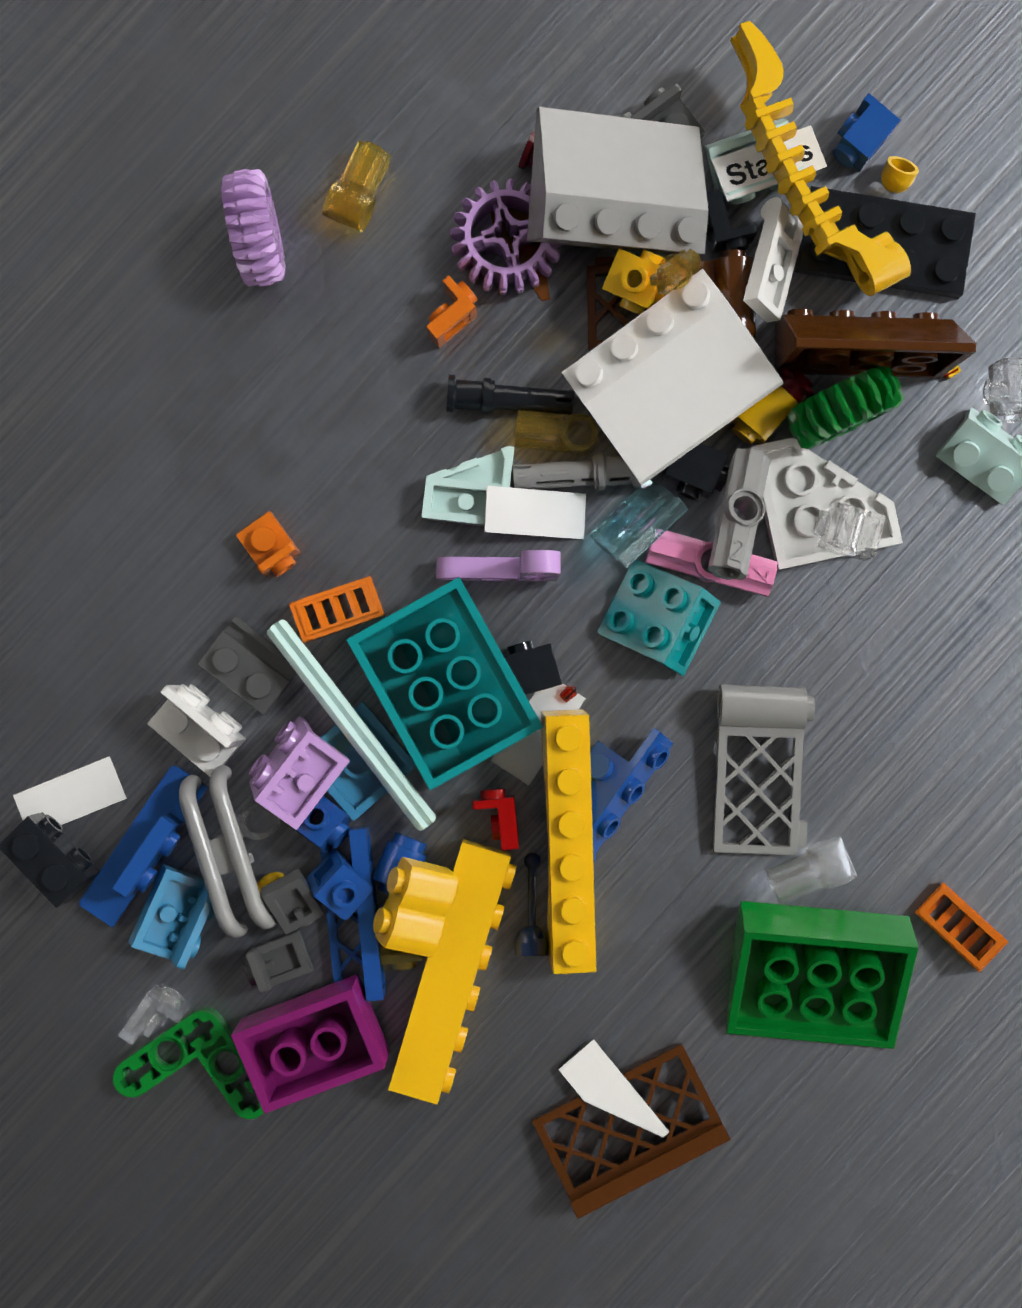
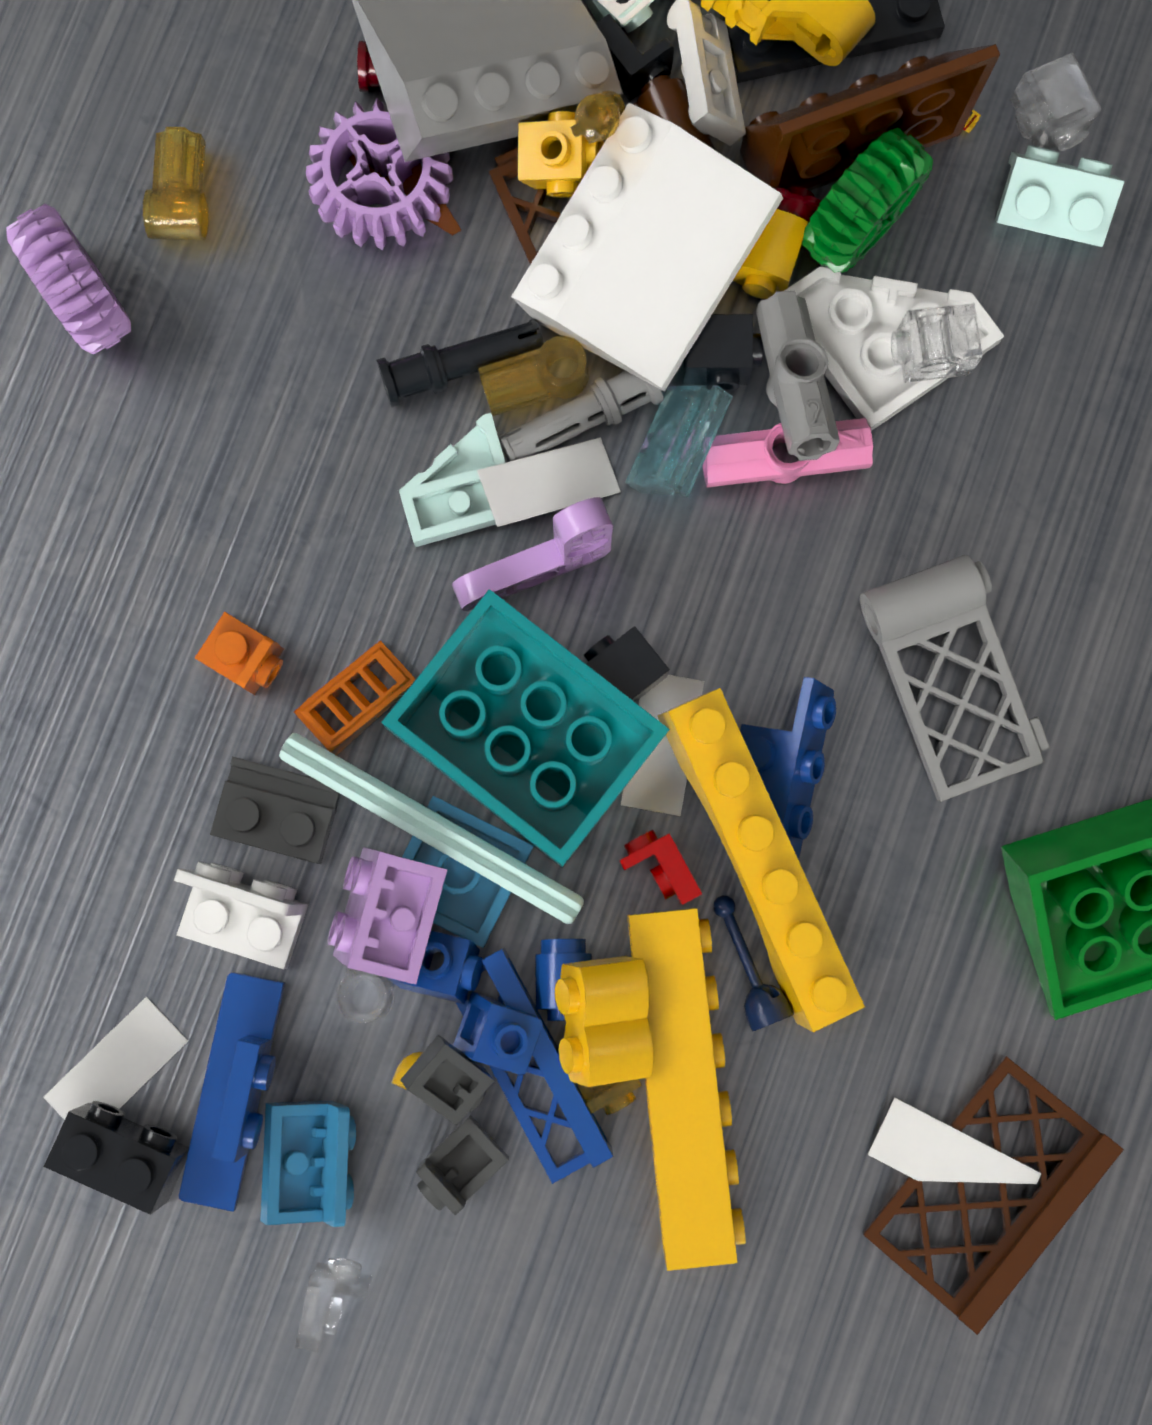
camera: 20 degrees left, 5 degrees down
green beam [113,1007,264,1119] -> none
light grey piece [179,765,278,938] -> none
magenta brick [231,974,390,1114] -> none
orange bracket [426,275,477,349] -> none
clear red piece [559,684,578,703] -> none
teal bracket [598,560,721,677] -> none
clear piece [765,836,857,904] -> none

